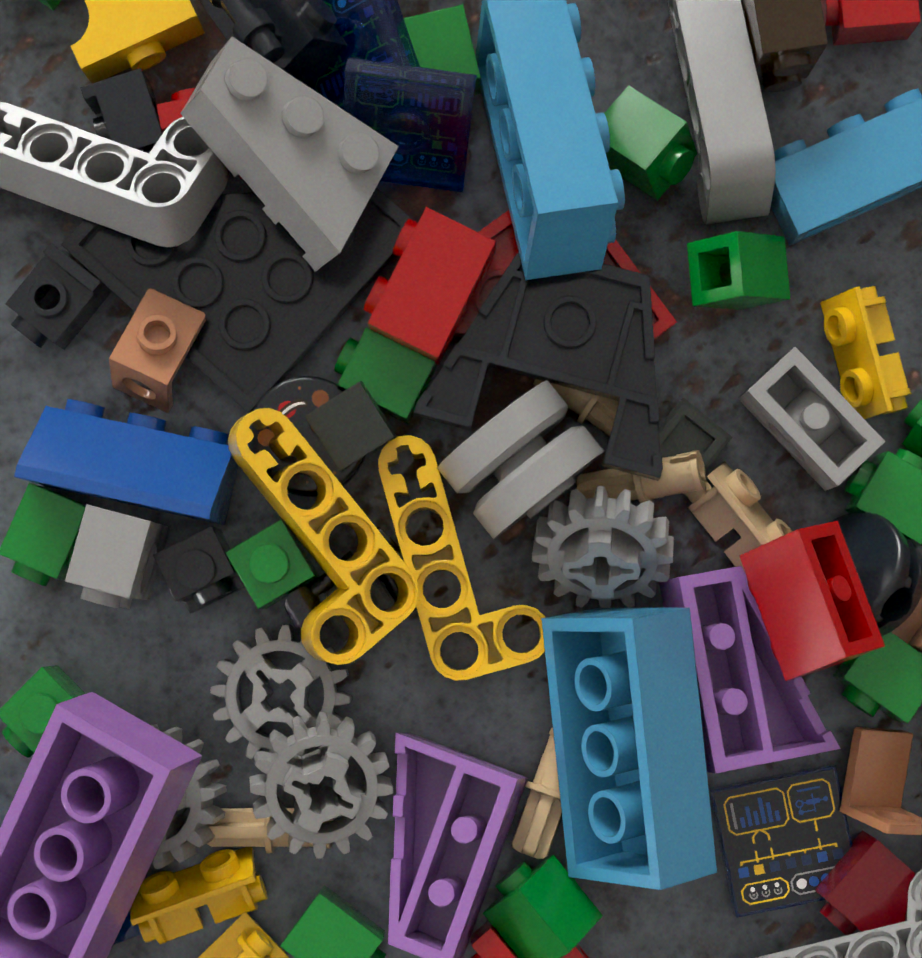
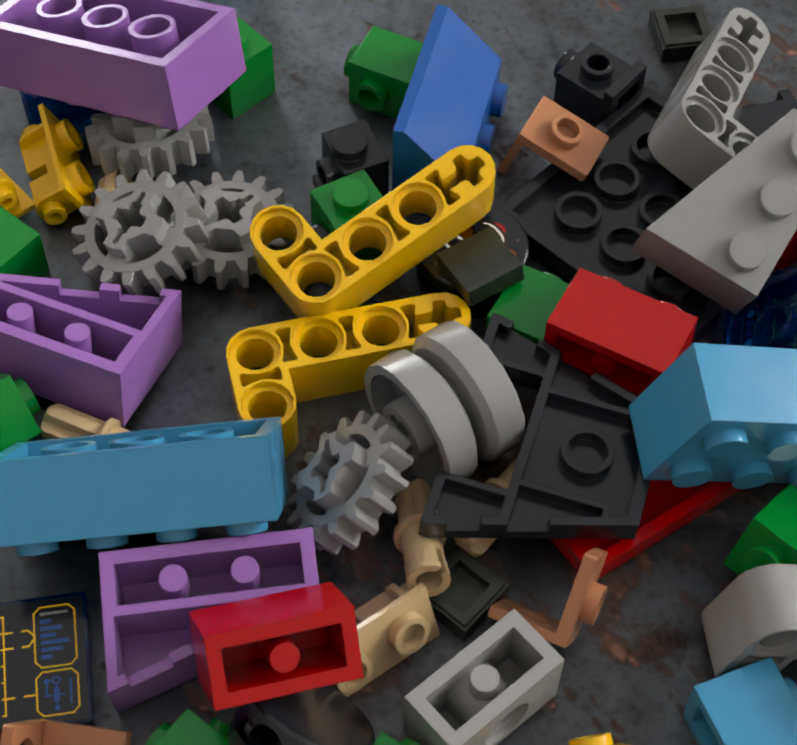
camera: 85 degrees right, 30 degrees down
light grey brick [65,504,170,609] -> none
green brick [687,231,791,310] -> none
none -> nougat bracket [487,547,608,648]

